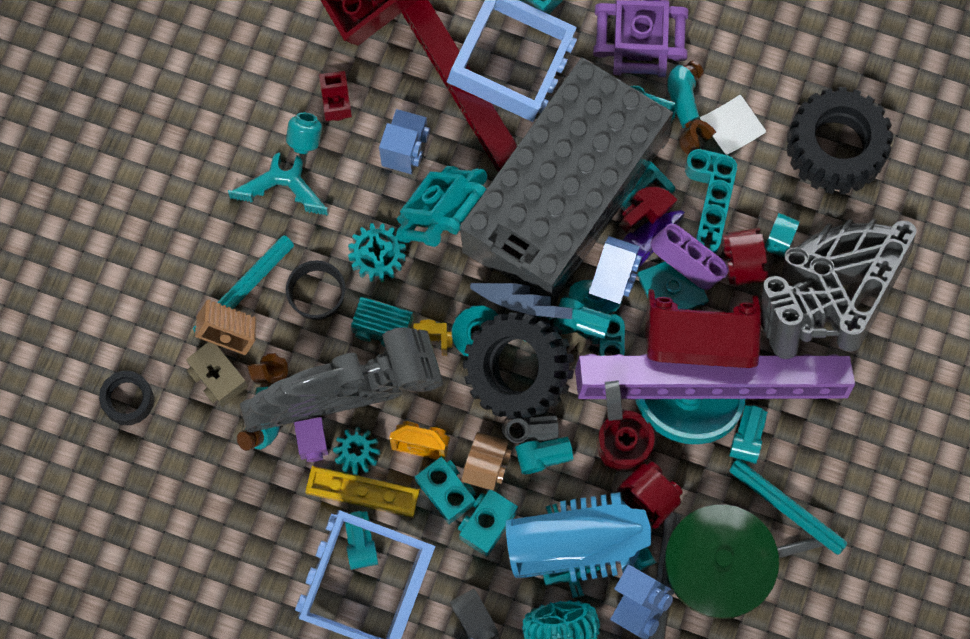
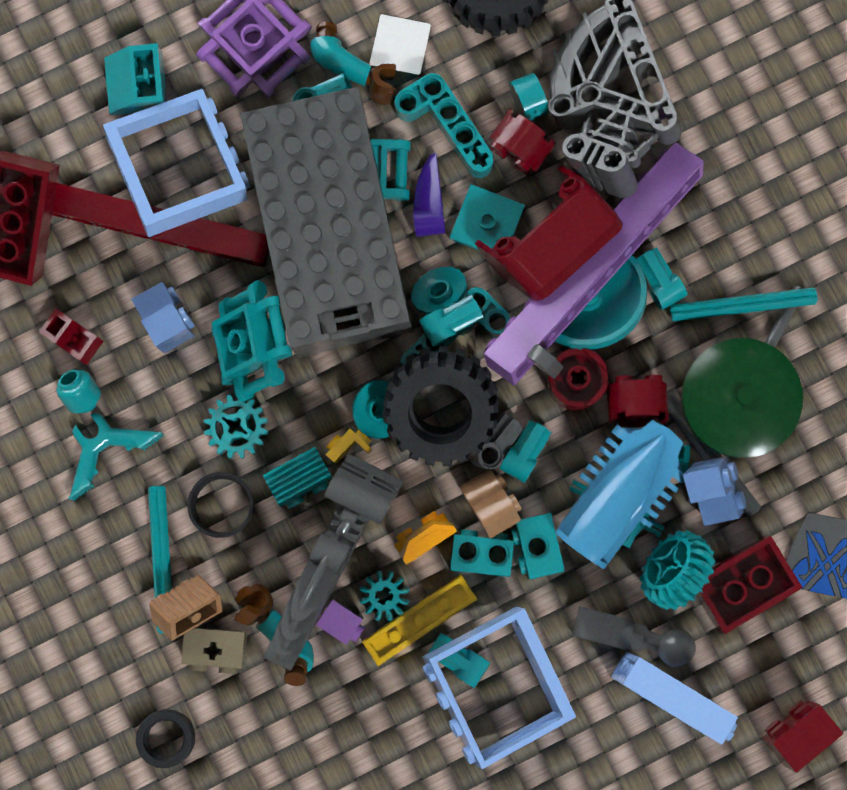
camera: 45 degrees left, 10 degrees up
sand blue slope [470,283,572,319] -> none
brick [589,236,642,304] -> none
dark red brick [619,187,677,233] -> none
medium lavender beam [651,224,728,290] -> none

